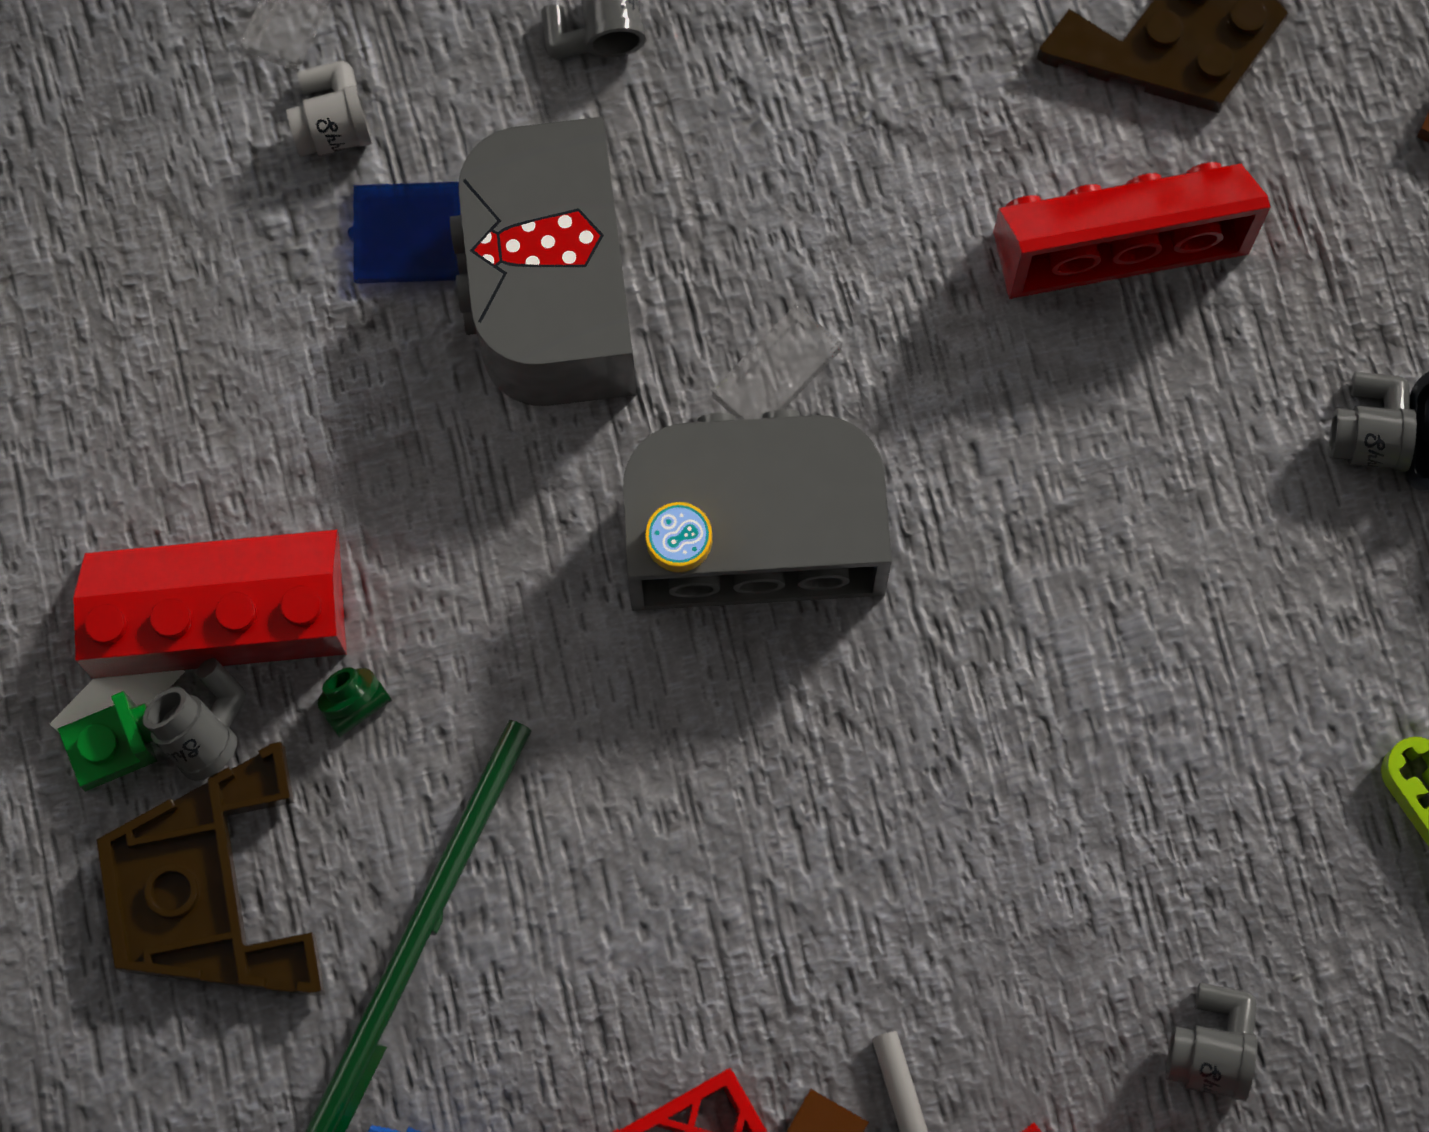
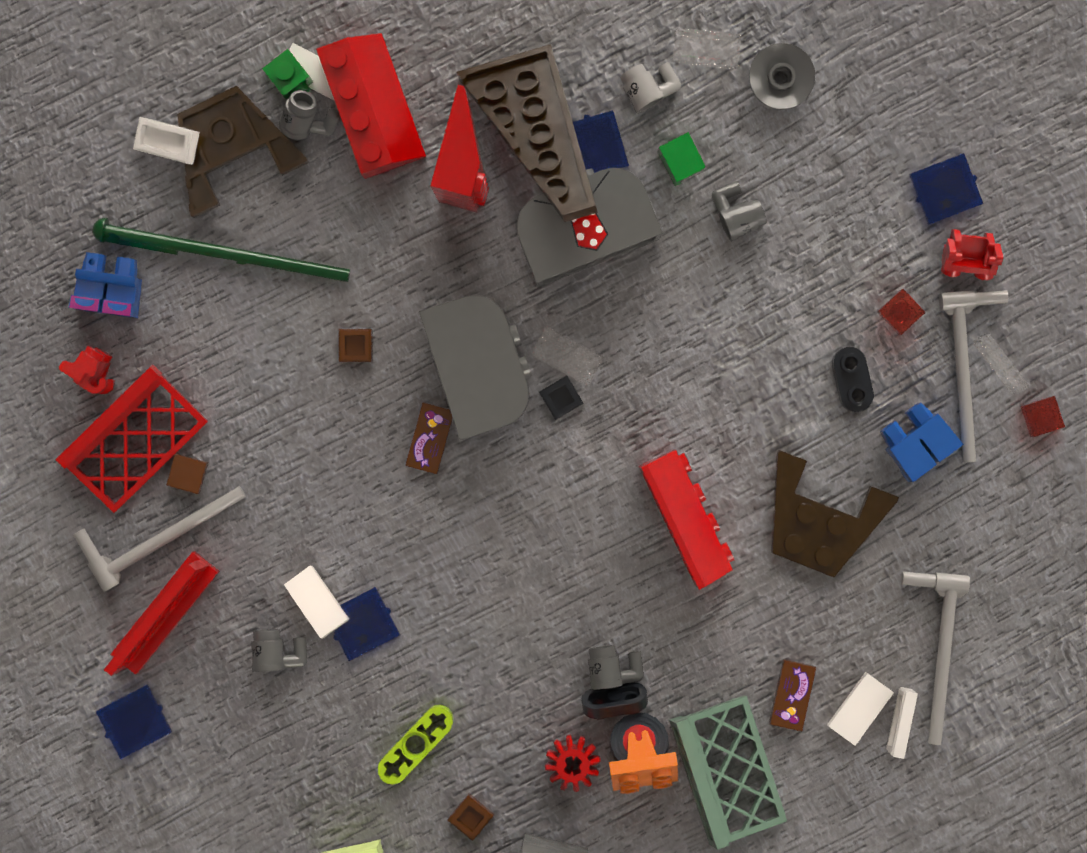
camera: 80 degrees right, 15 degrees up
dark green plate [317,667,392,738] -> none
tile [646,502,712,572] -> none
none -> white tile [133,117,200,164]
none -> white tile [284,566,349,639]
none -> clear blue piece [333,587,400,661]
none -> reddish brown tile [339,329,373,362]
none -> reddish brown tile [405,402,453,474]
none -> red slope [430,85,490,213]
none -> dark brown wing [456,44,598,222]
none -> black tile [539,376,584,420]
none -> green panel [657,132,705,186]

